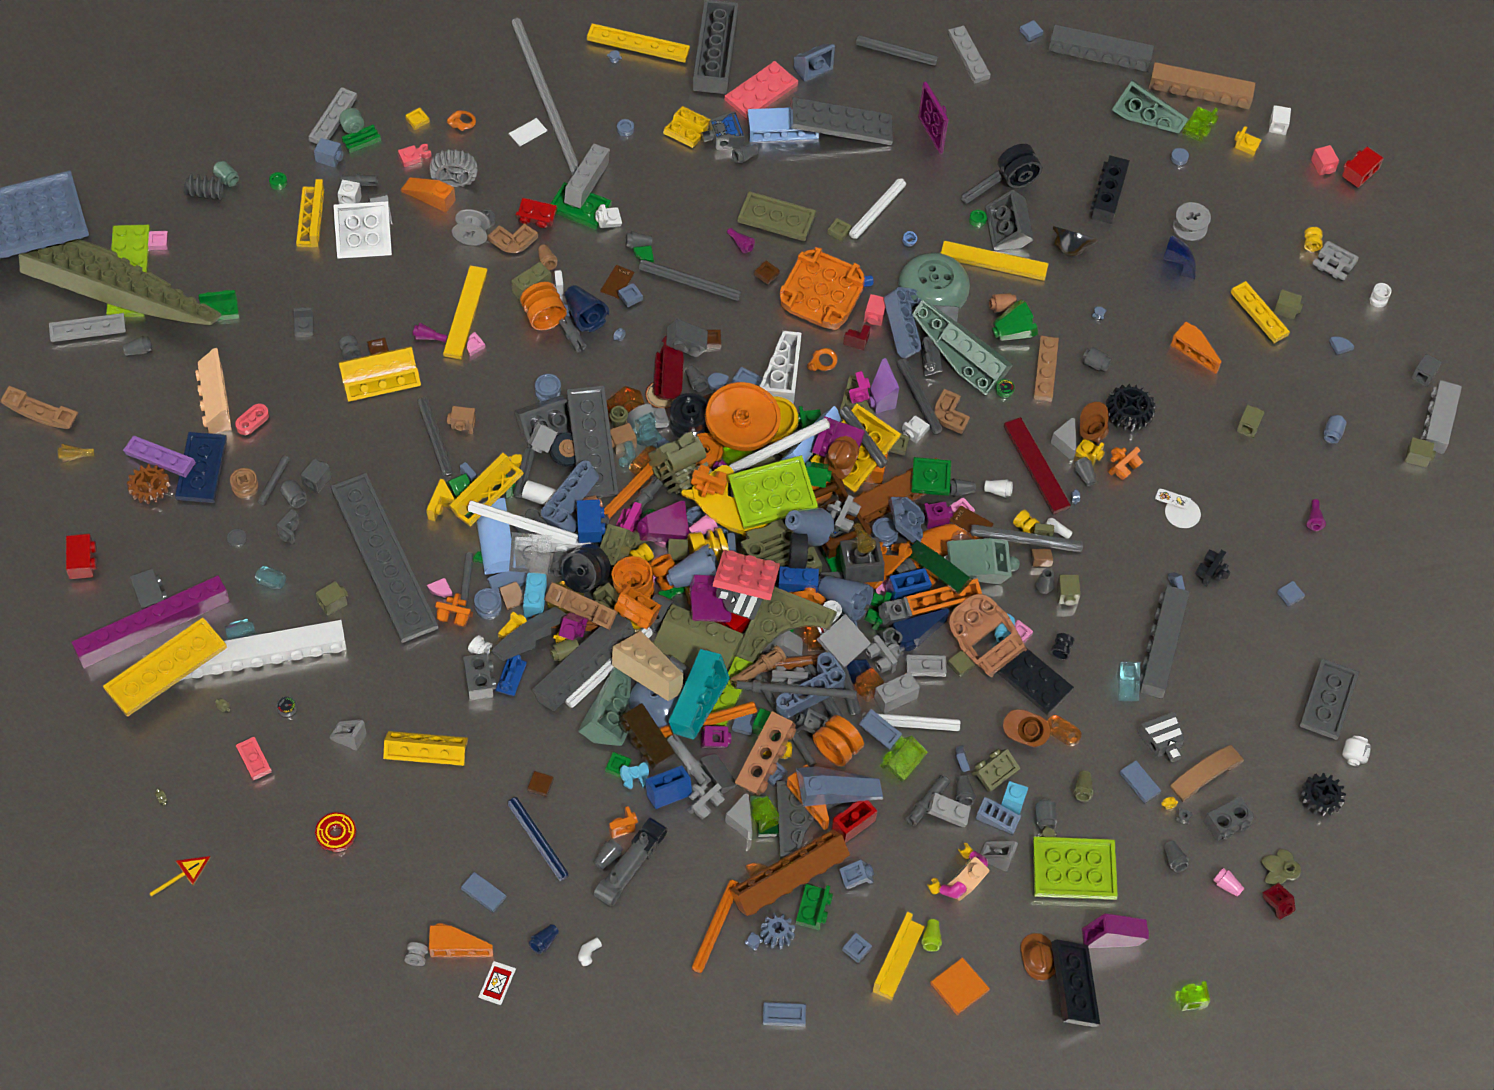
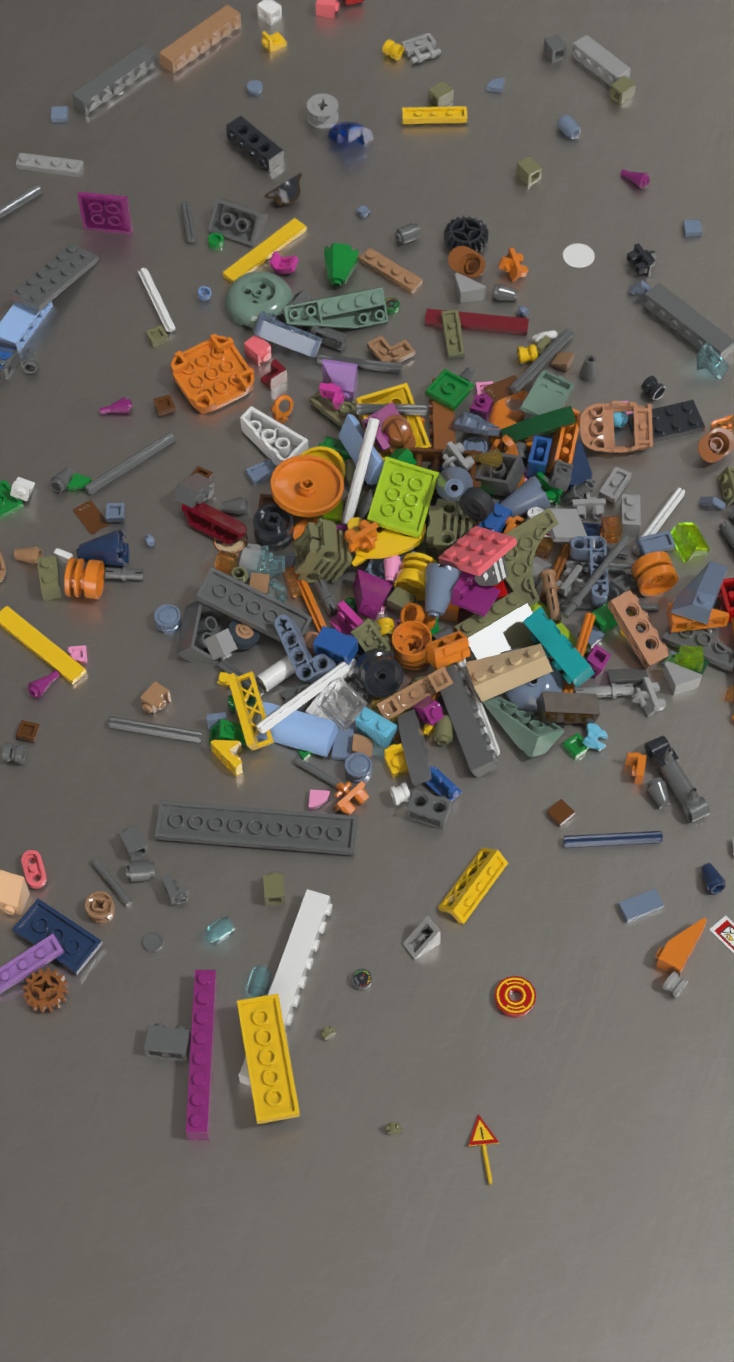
camera: 55 degrees left, 0 degrees up
red brick [66,534,97,579] -> none
coral plate [236,737,272,781] -> none
yellow slope [338,346,421,402] -> none
olive bracket [593,583,619,608] -> none
blue brick [645,765,692,809] -> none
sand blue tile [708,373,729,391] -> none
olive plate [738,191,816,241] -> none
white bracket [901,415,930,443] -> none
olive tile [947,650,975,677] -> none
white cone [985,479,1013,498] -> none
nougat brick [989,293,1017,313] -> none
black wheel [997,144,1043,188] -> none
olive brick [1057,575,1081,606] -> none
yellow bracket [1075,439,1105,465] -> none
sand green wedge [1112,79,1188,134] -> none
white sticker [1155,488,1191,510] -> none
orange slope [1171,322,1222,374] -> none
clear neon green bracket [1182,106,1219,142] -> none
white wheel [1370,283,1392,308] -> none
none -> dark pink bracket [269,251,299,275]
none -> olive tile [441,309,465,359]

